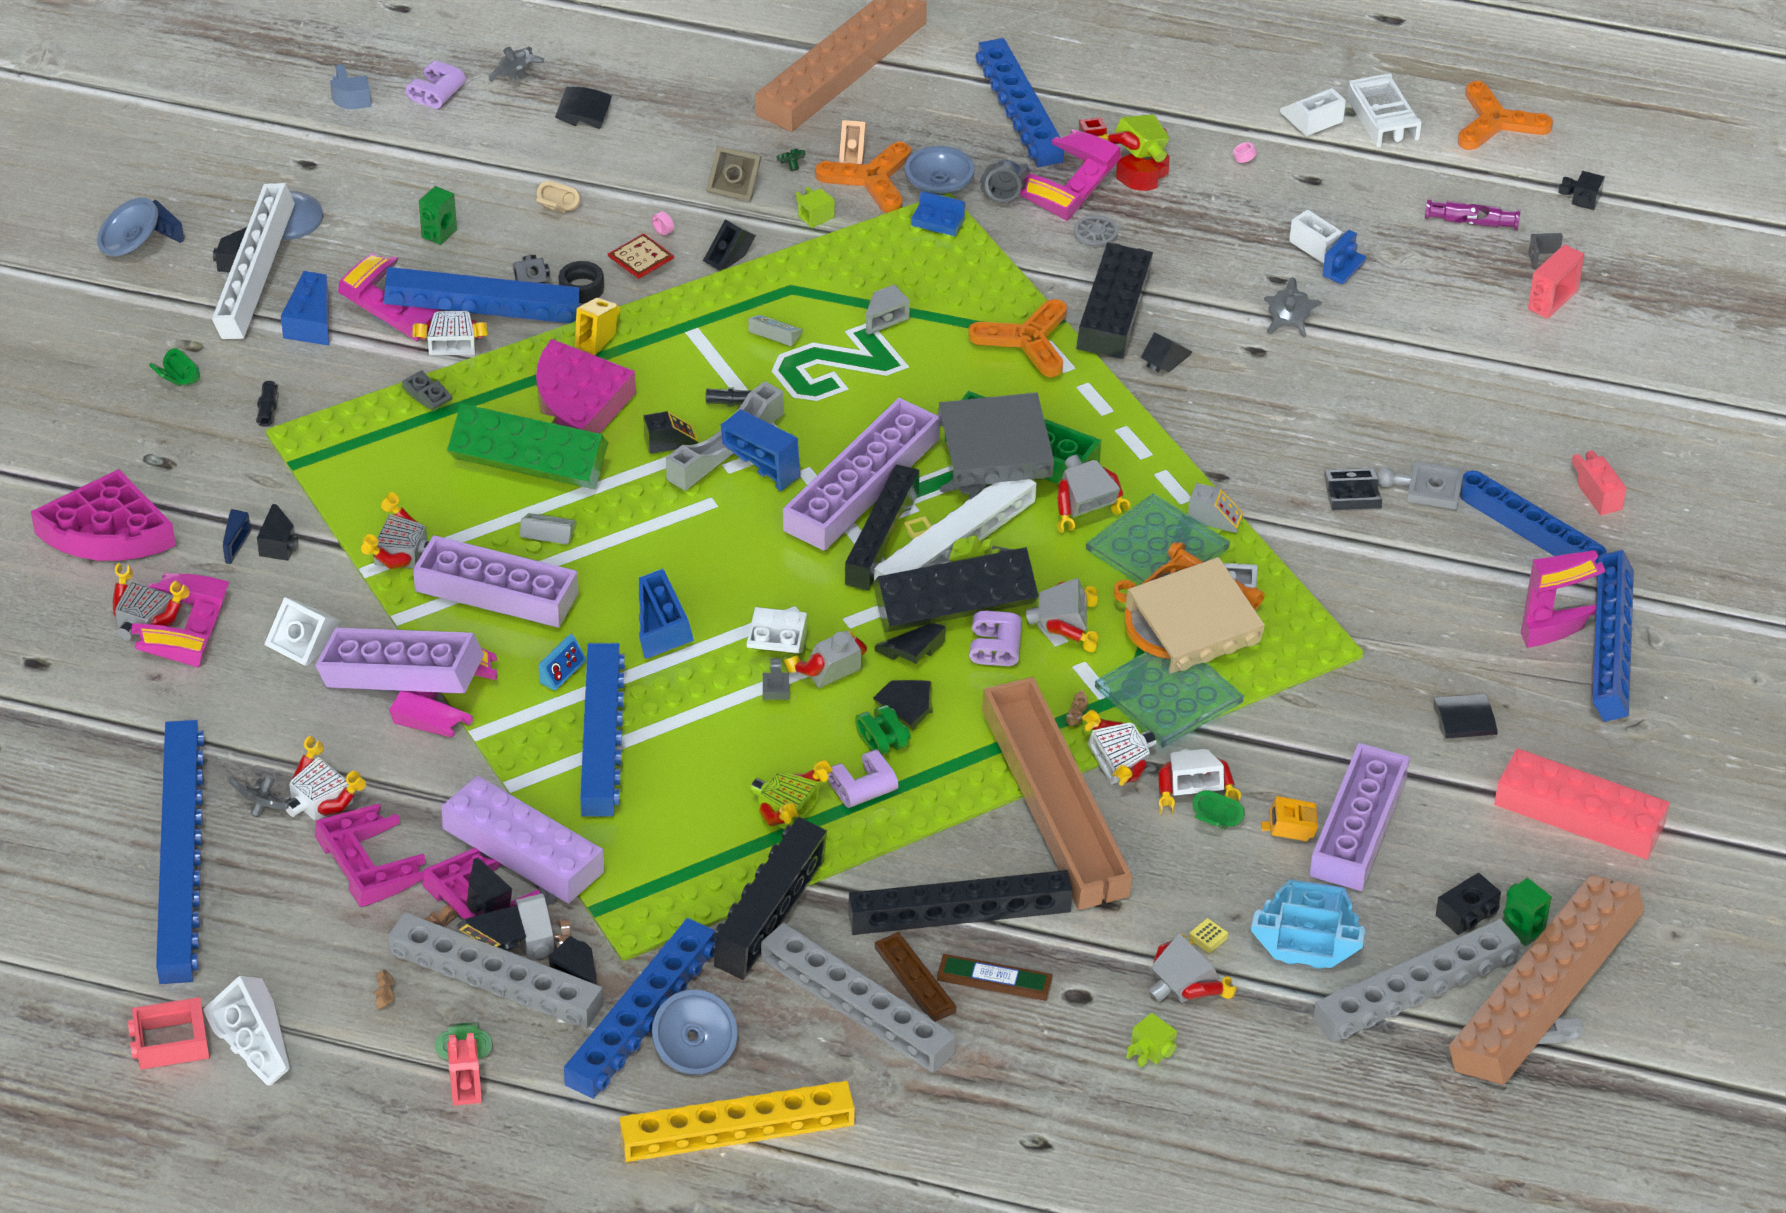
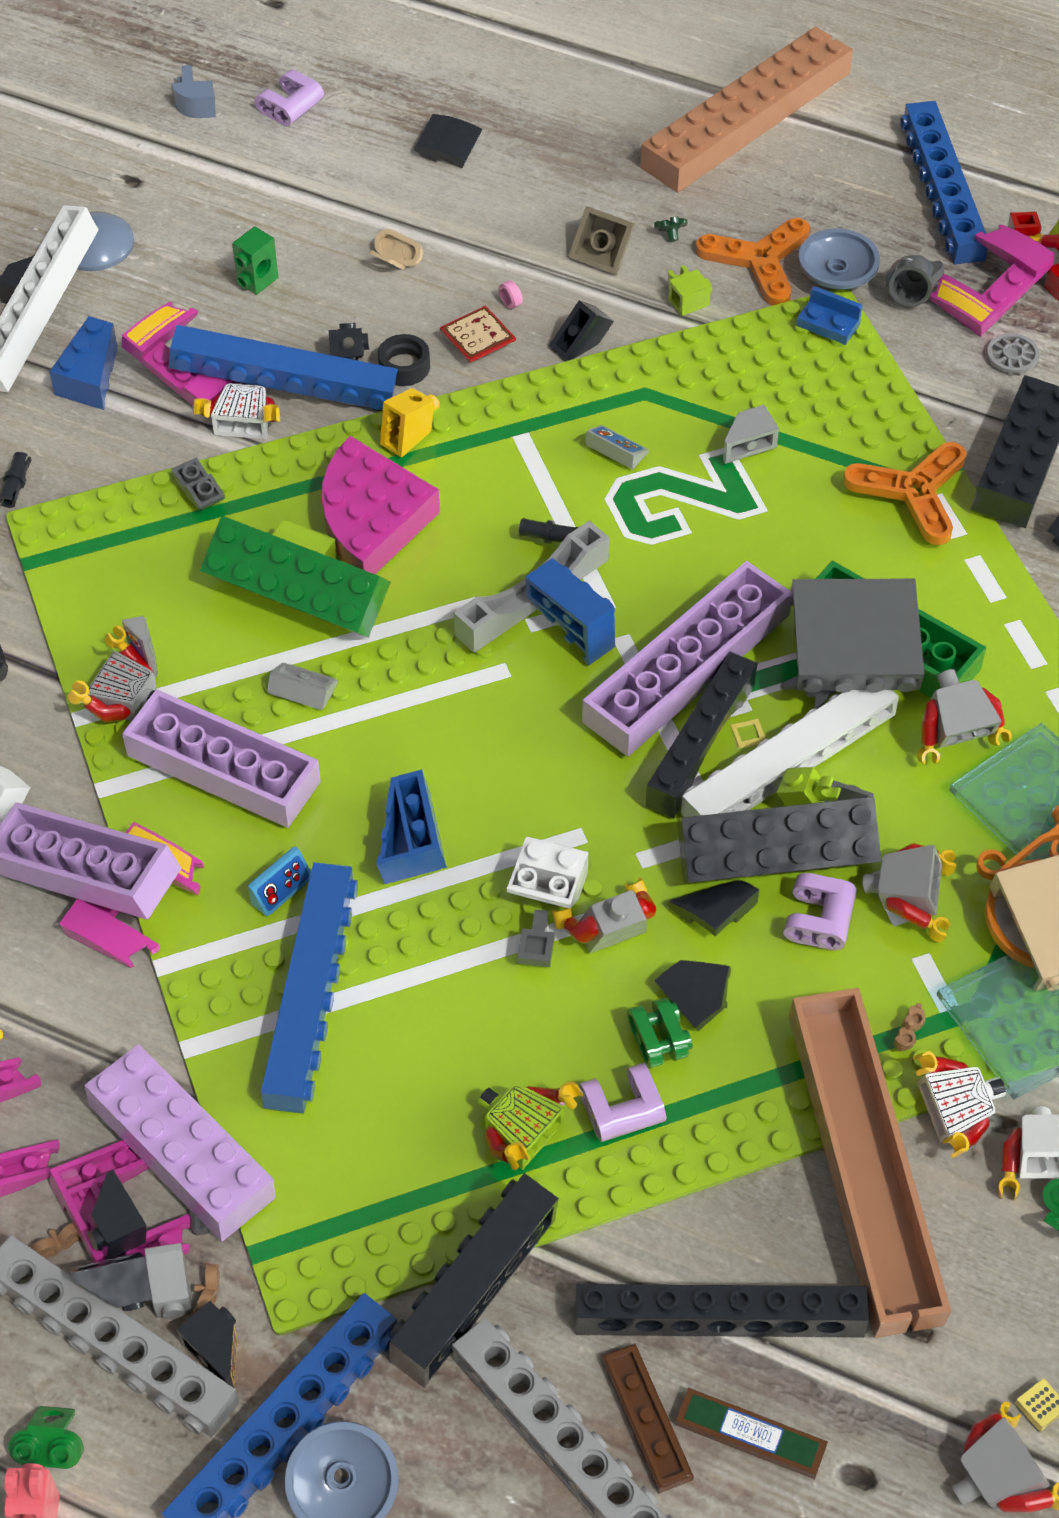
camera: 10 degrees right, 10 degrees up
dark grey piece [489,46,544,83] -> none
black slope [643,411,698,454] -> none
light nougat slope [839,120,867,164] -> none
none -> light grey slope [122,616,158,677]

